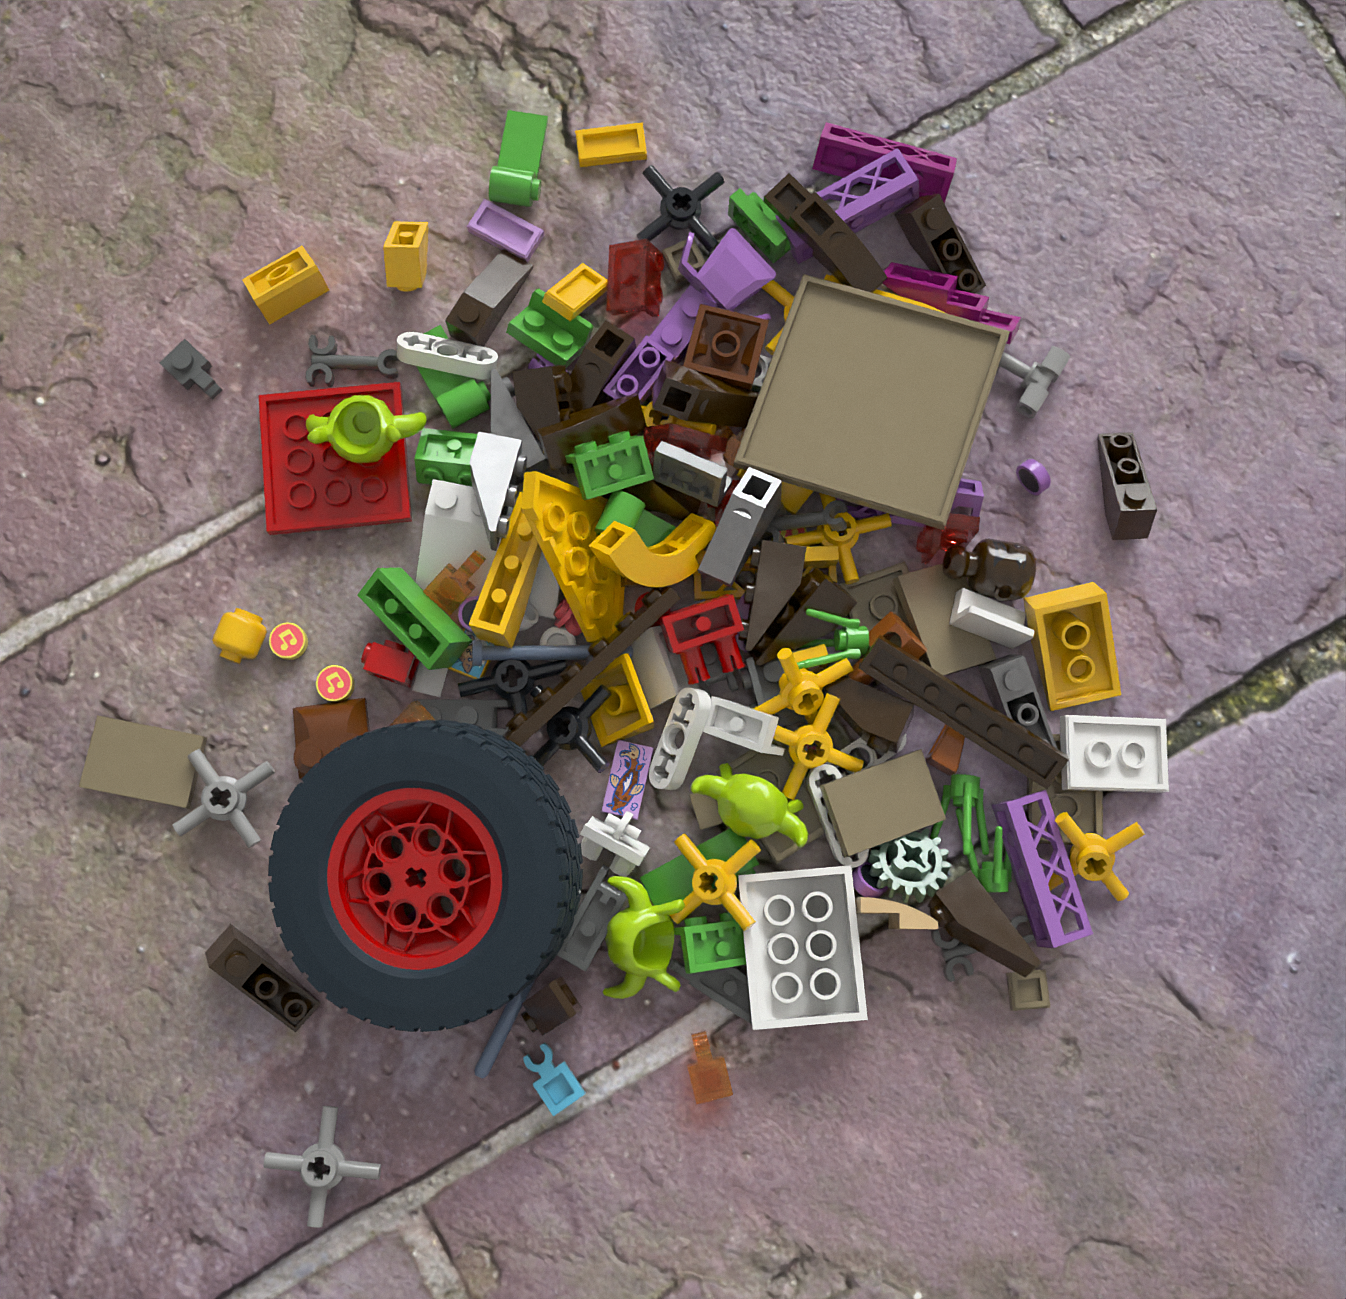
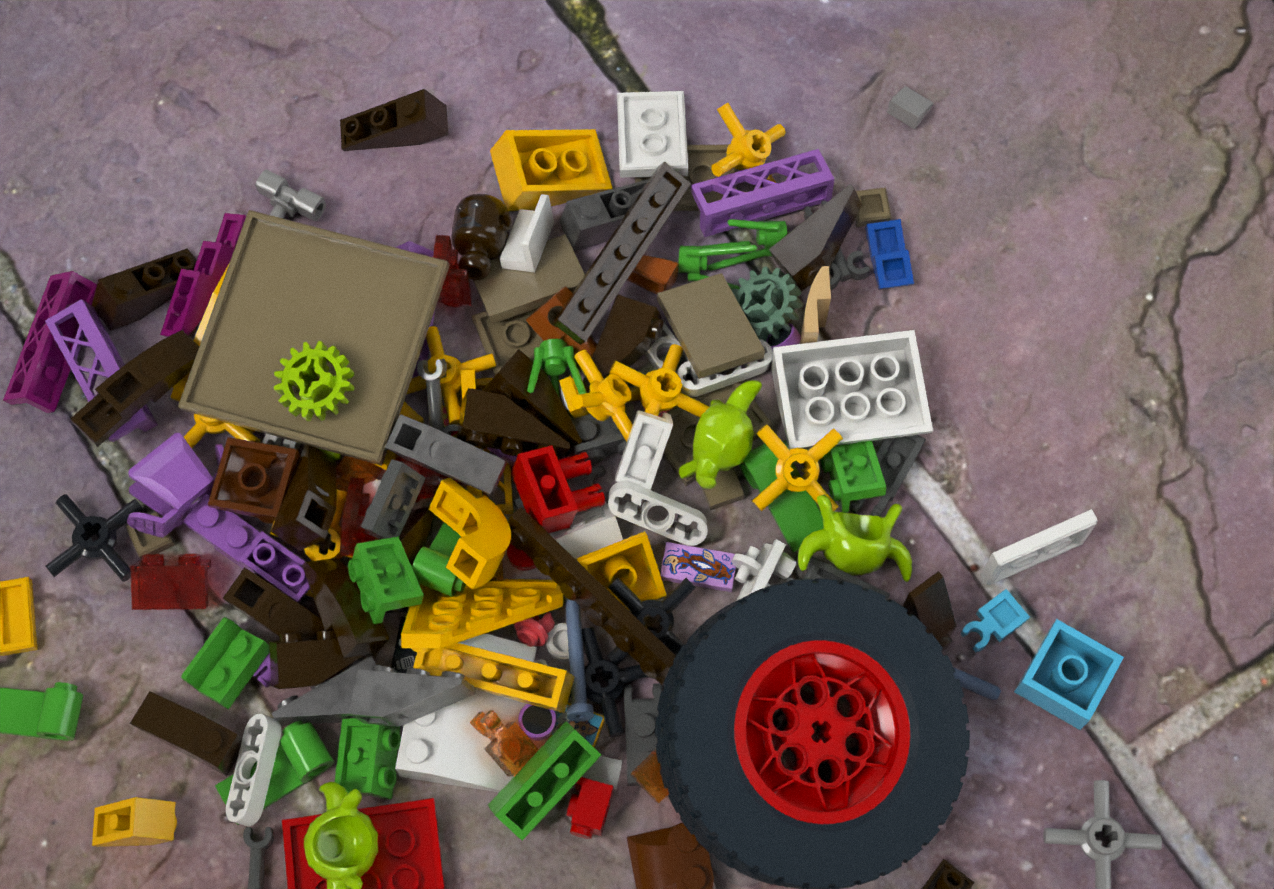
camera: 90 degrees left, 10 degrees down
tile [316,665,355,702] -> none
lavender tile [467,199,544,262] -> none
yellow tile [542,263,610,322] -> none
clear orange plate [687,1030,733,1105] -> none
bright green bracket [728,188,791,264] -> none
medium lavender tile [1016,459,1051,495] -> none
none -> lime gear [274,341,355,421]
none -> blue slope [865,219,914,290]
none -> light grey slope [887,86,933,129]
none -> white tile [981,509,1098,586]
none -> medium azure brick [1014,619,1124,730]

